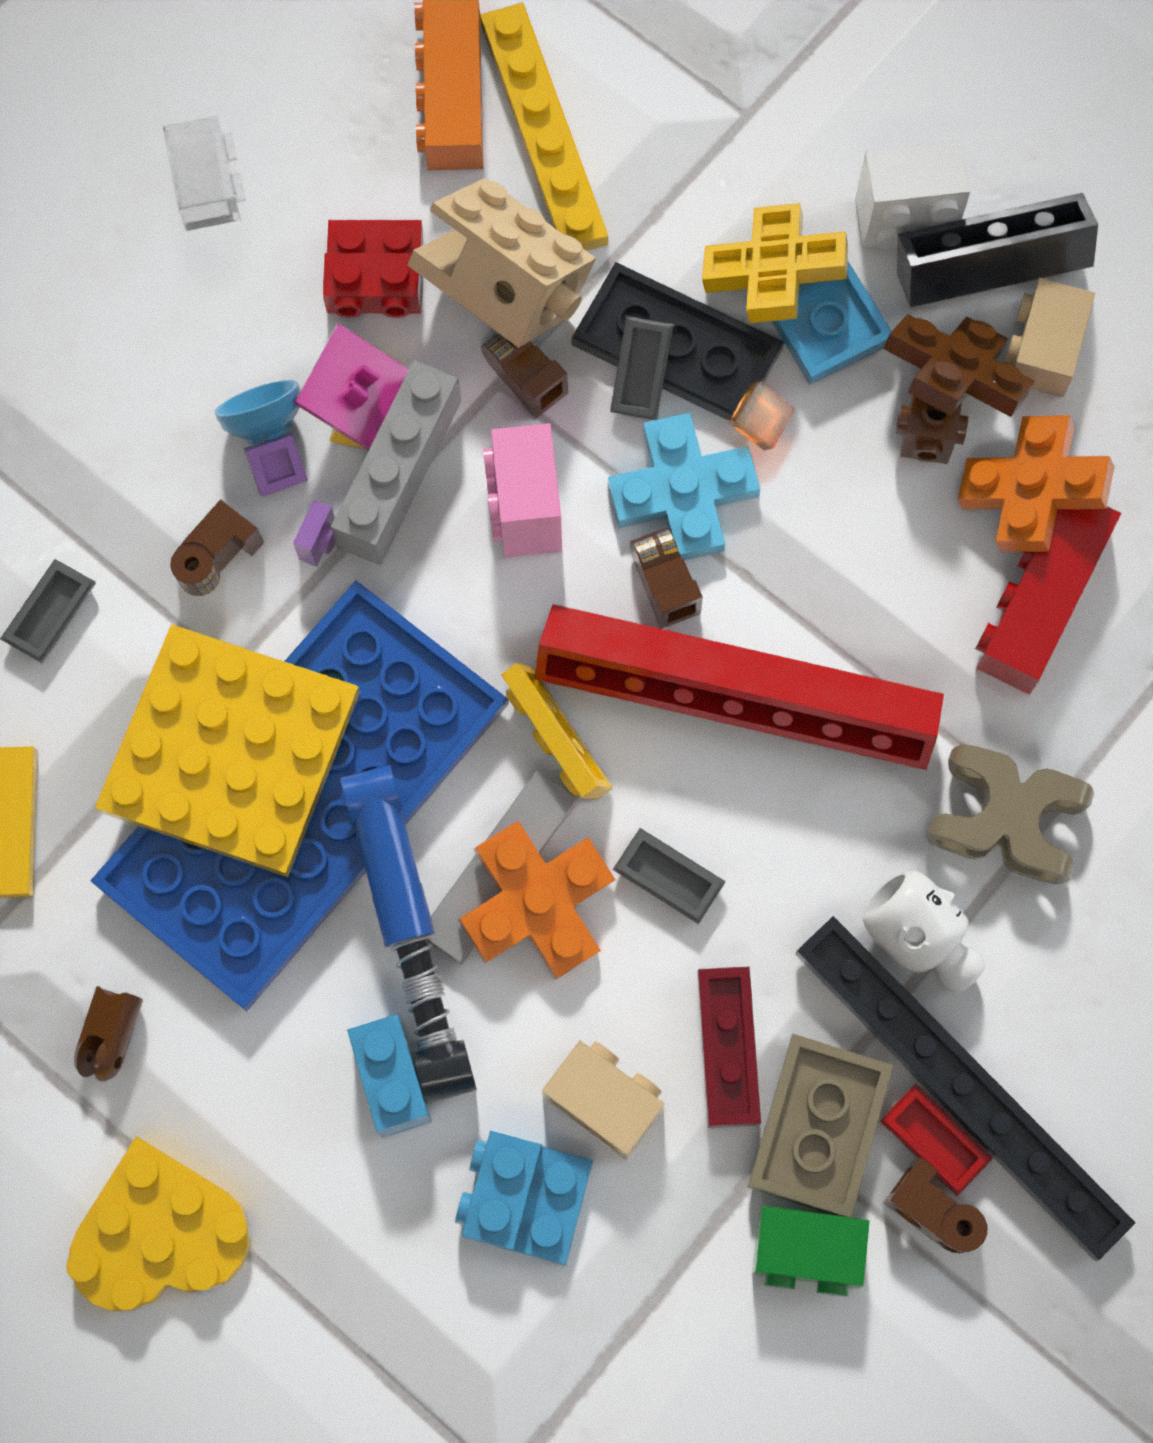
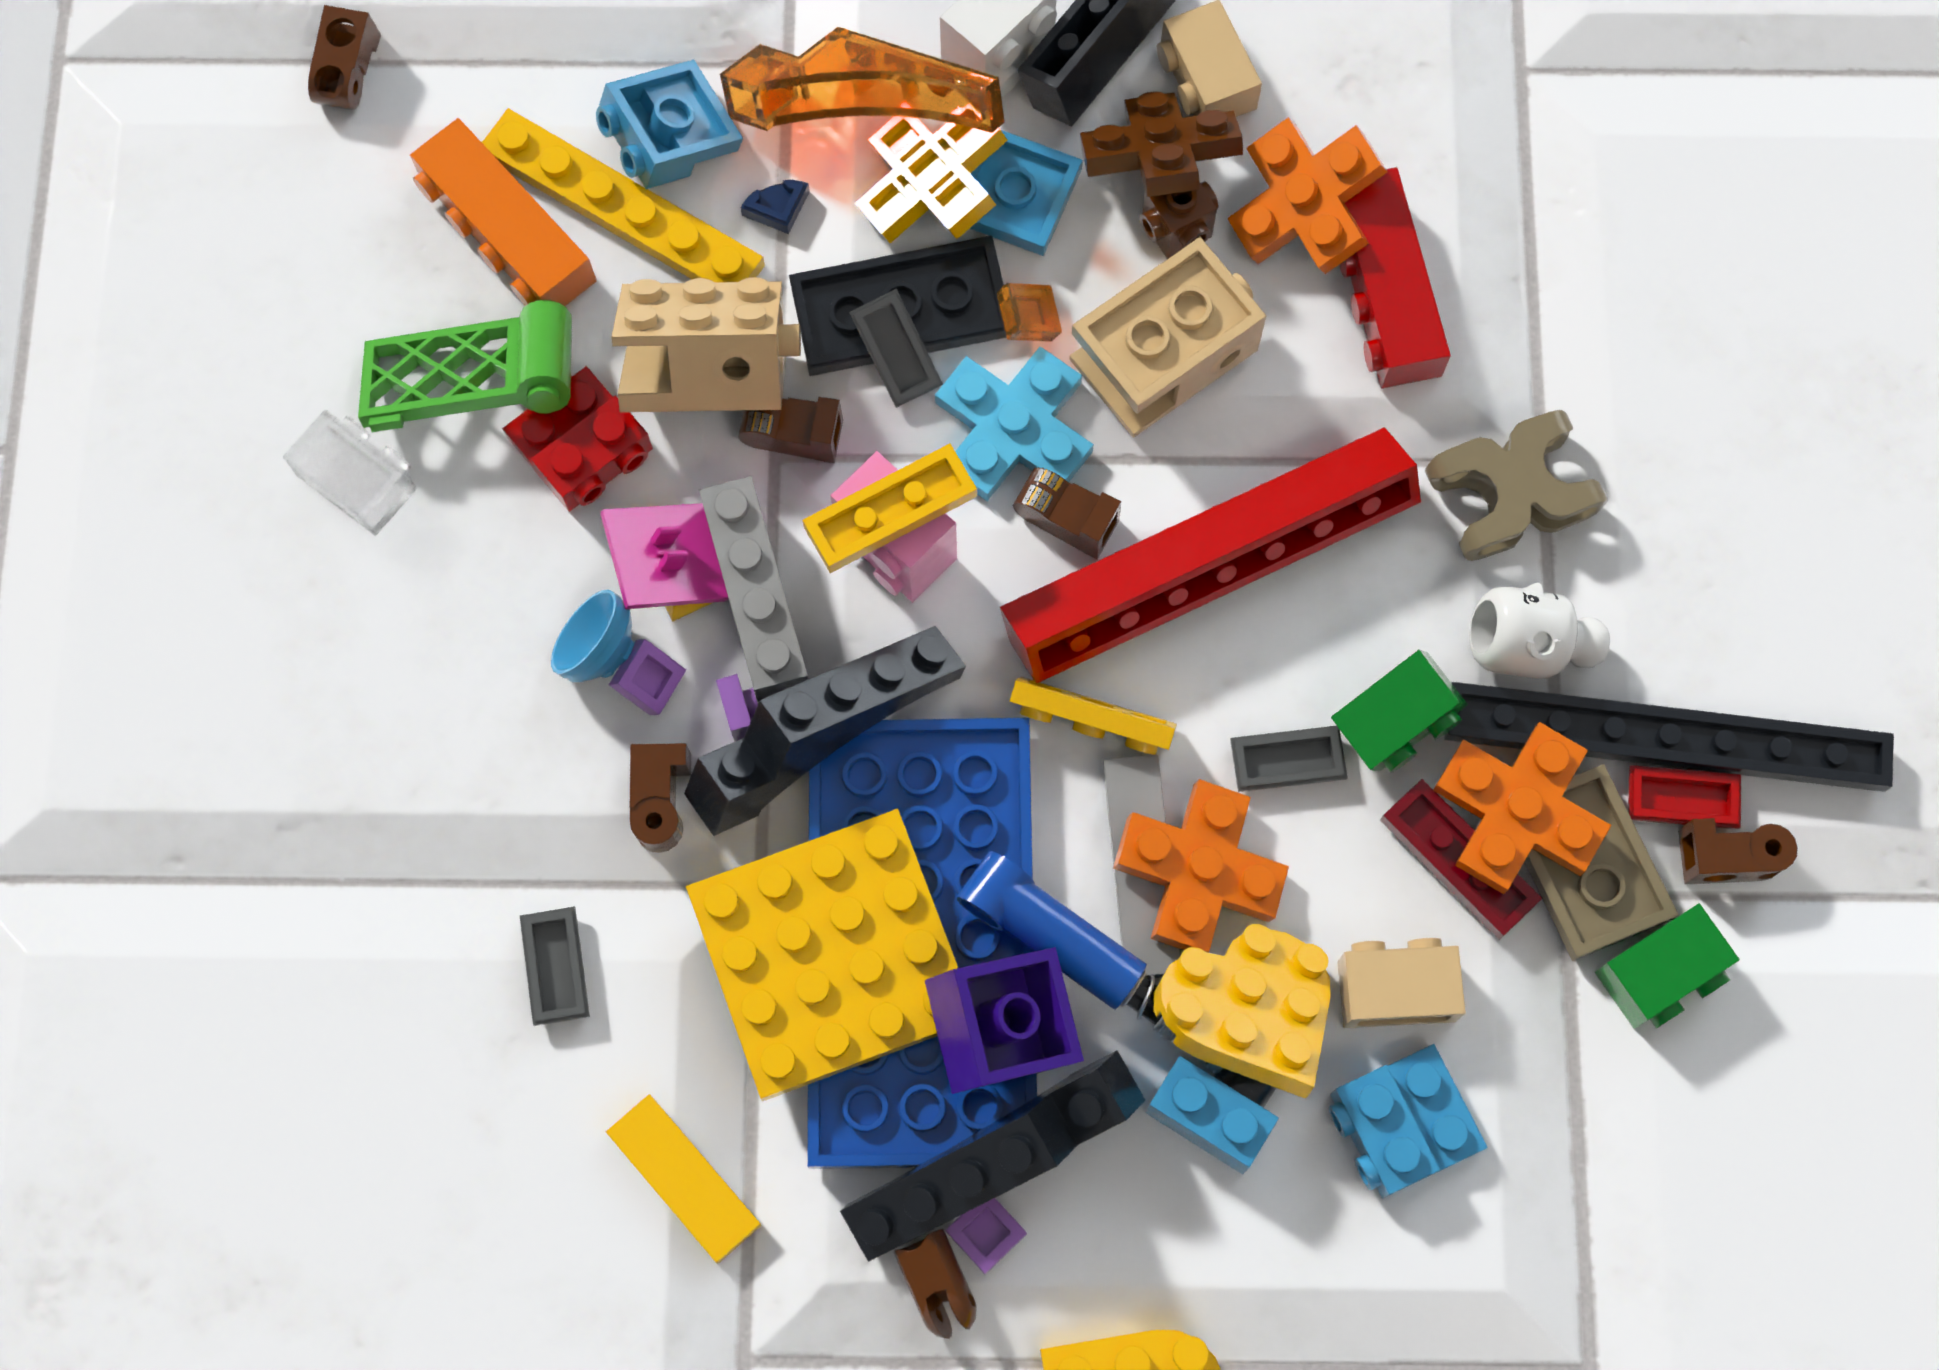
camera: 40 degrees left, 0 degrees up
none -> bright green piece [358,300,572,432]
none -> dark azure plate [596,59,743,189]
none -> black arch [684,626,966,836]
none -> clear orange arch [720,26,1005,133]
none -> dark blue tile [741,179,810,234]
none -> yellow plate [802,443,977,573]
none -> black arch [840,1050,1146,1262]
none -> dark purple brick [924,947,1084,1094]
none -> medium lavender plate [945,1198,1027,1275]
none -> tan torso [1069,237,1267,438]
none -> yellow plate [1154,924,1331,1099]
none -> green brick [1331,649,1468,773]
none -> orange plate [1433,722,1612,894]

